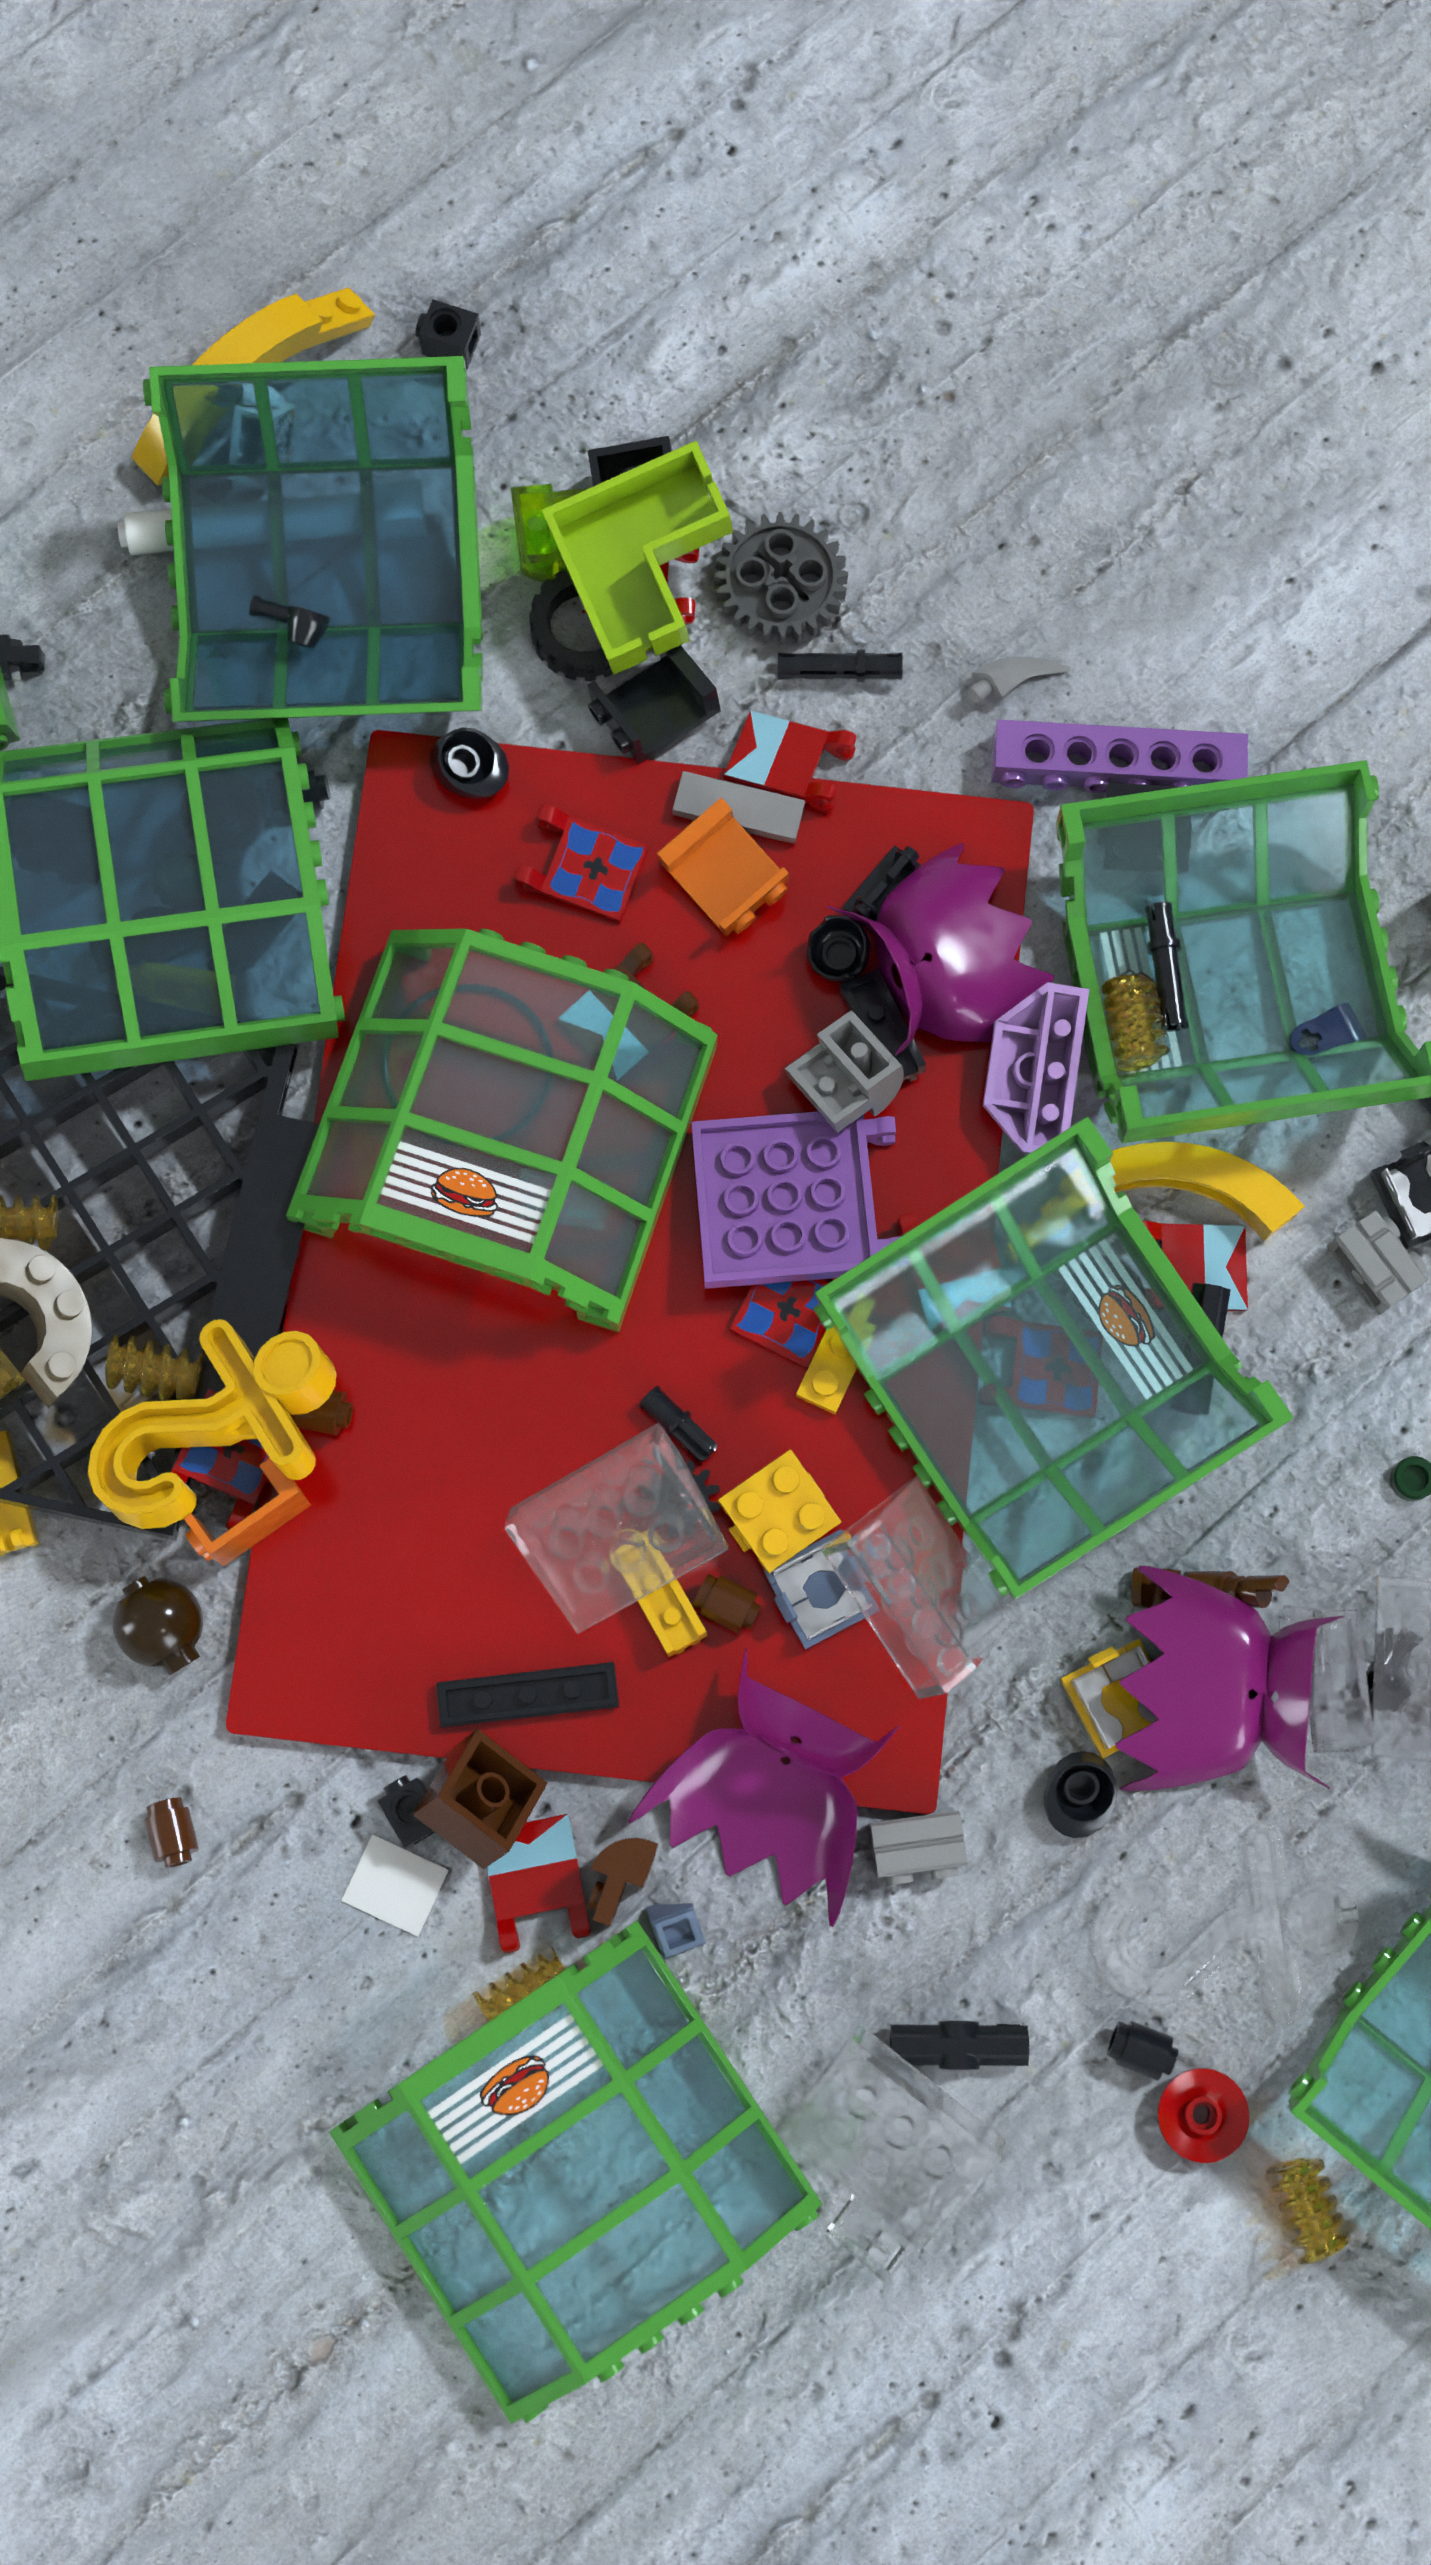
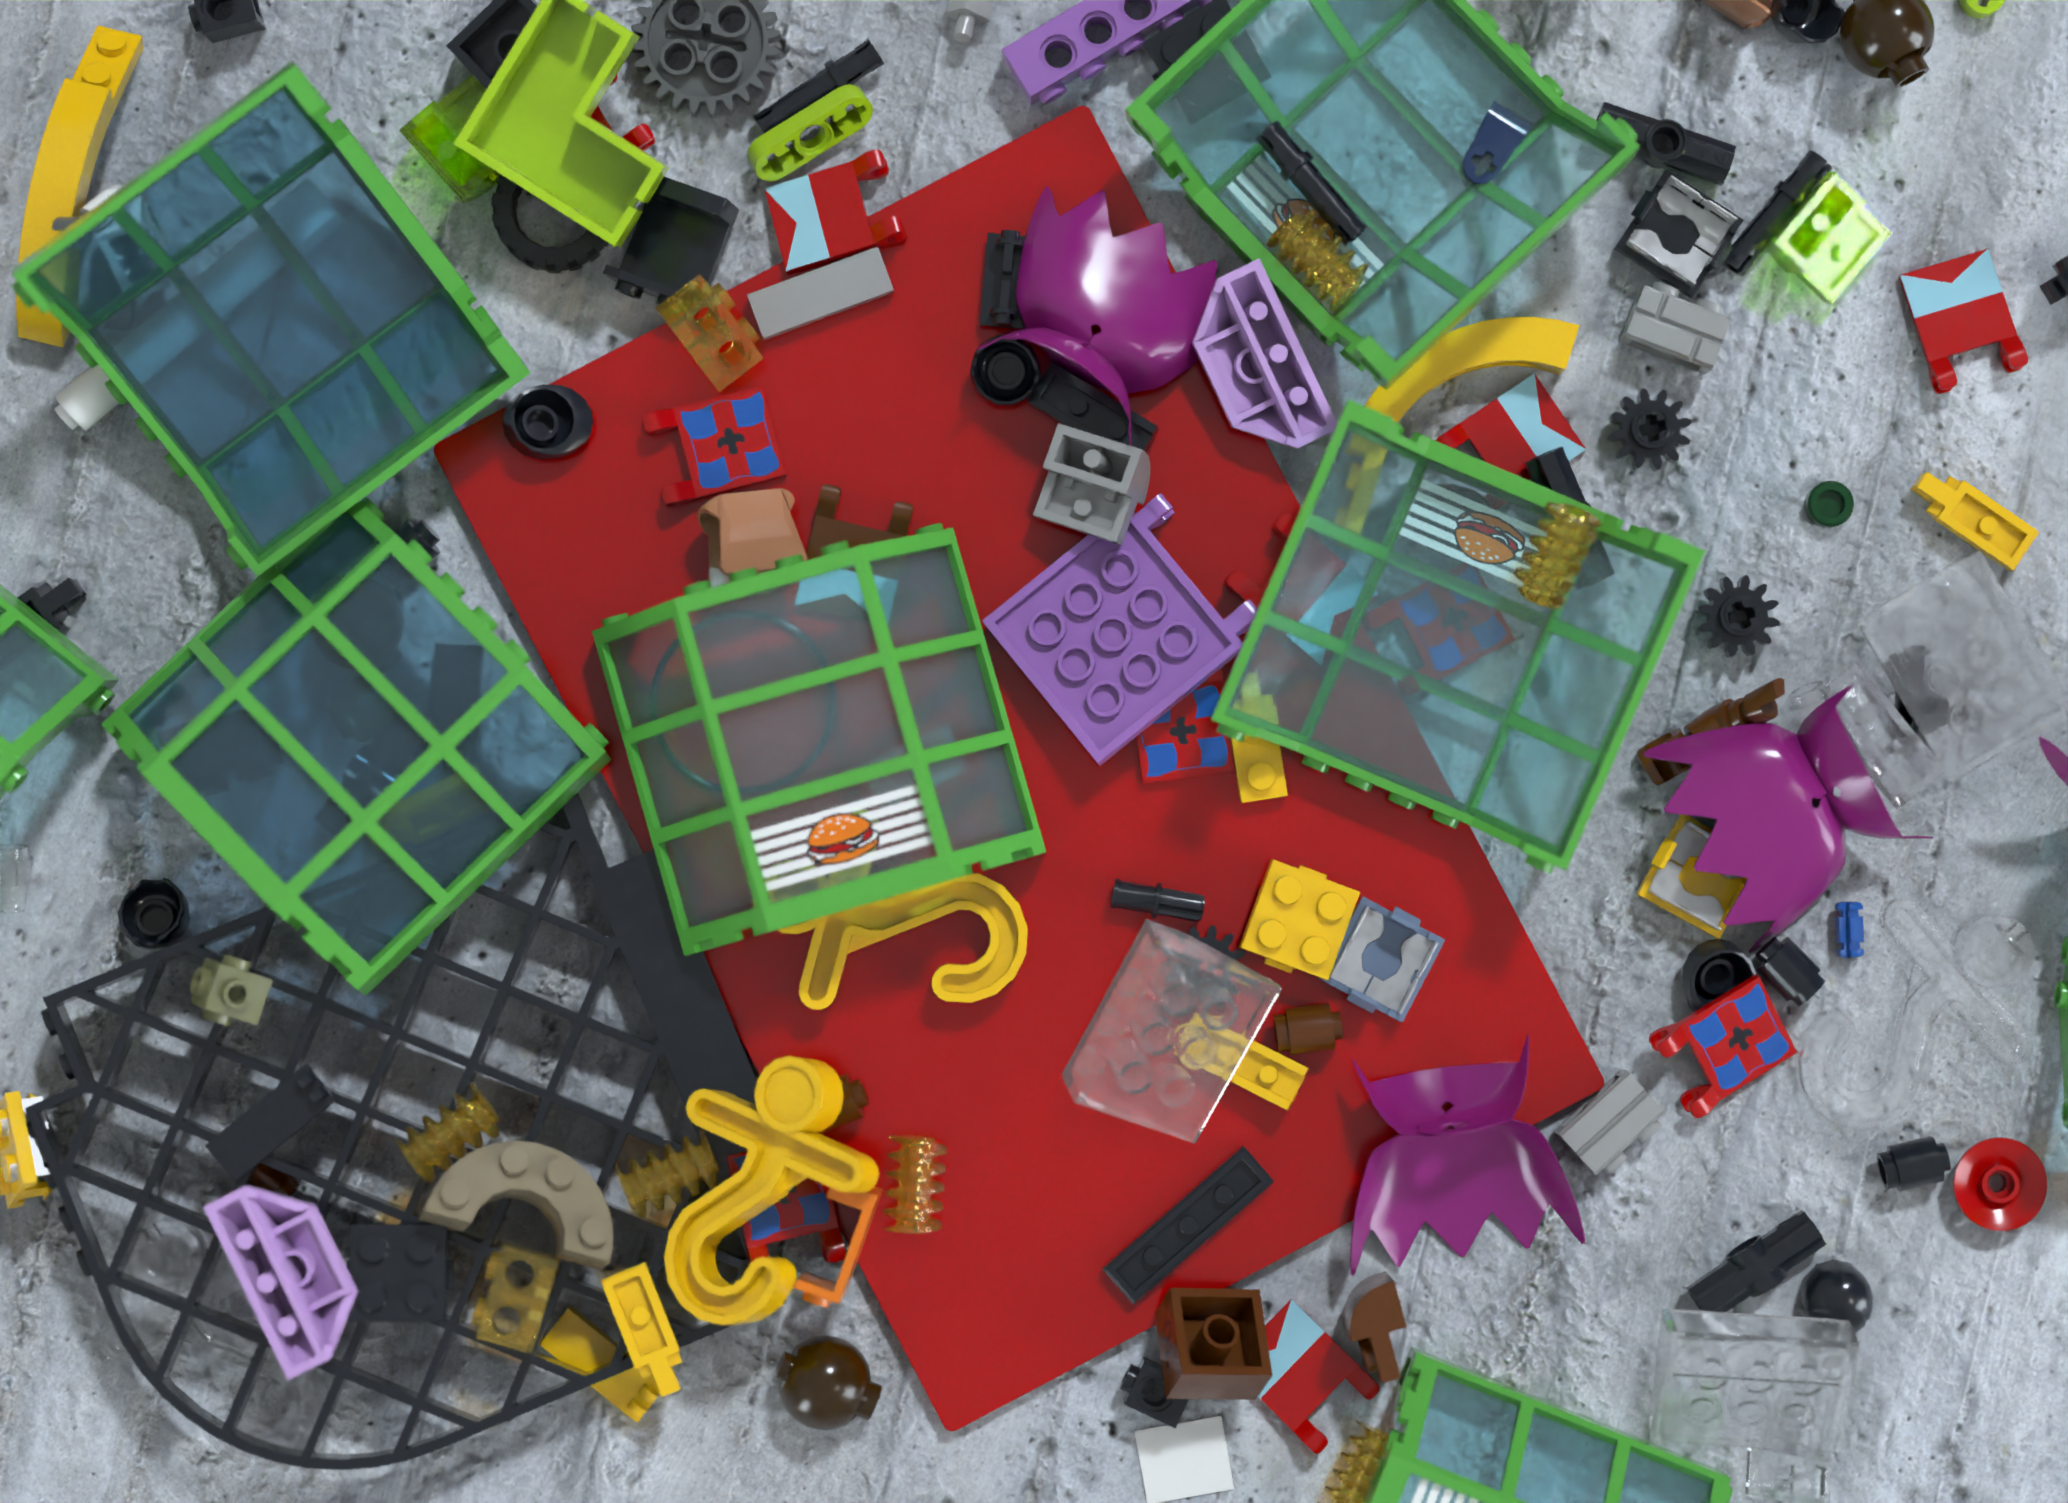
camera: 30 degrees left, 10 degrees up
black bar [249,595,330,649] -> none
sand blue slope [646,1903,706,1959] -> none
orange panel [657,797,789,937] -> none
clear slope [821,1476,1013,1699] -> none
none -> yellow hinge [601,1262,682,1397]
none -> clear yellow brick [656,274,764,392]
none -> nougat piece [697,488,807,594]
none -> lime beam [747,84,873,181]
none -> yellow piece [764,809,1028,1010]
none -> clear yellow piece [883,1134,947,1234]
none -> clear yellow piece [1513,502,1602,609]
none -> black gear [1607,388,1692,472]
none -> red flag [1649,974,1797,1118]
none -> black gear [1695,575,1780,658]
none -> black brick [1755,937,1825,1006]
none -> black hair [1801,1259,1873,1337]
none -> blue piece [1835,901,1864,958]

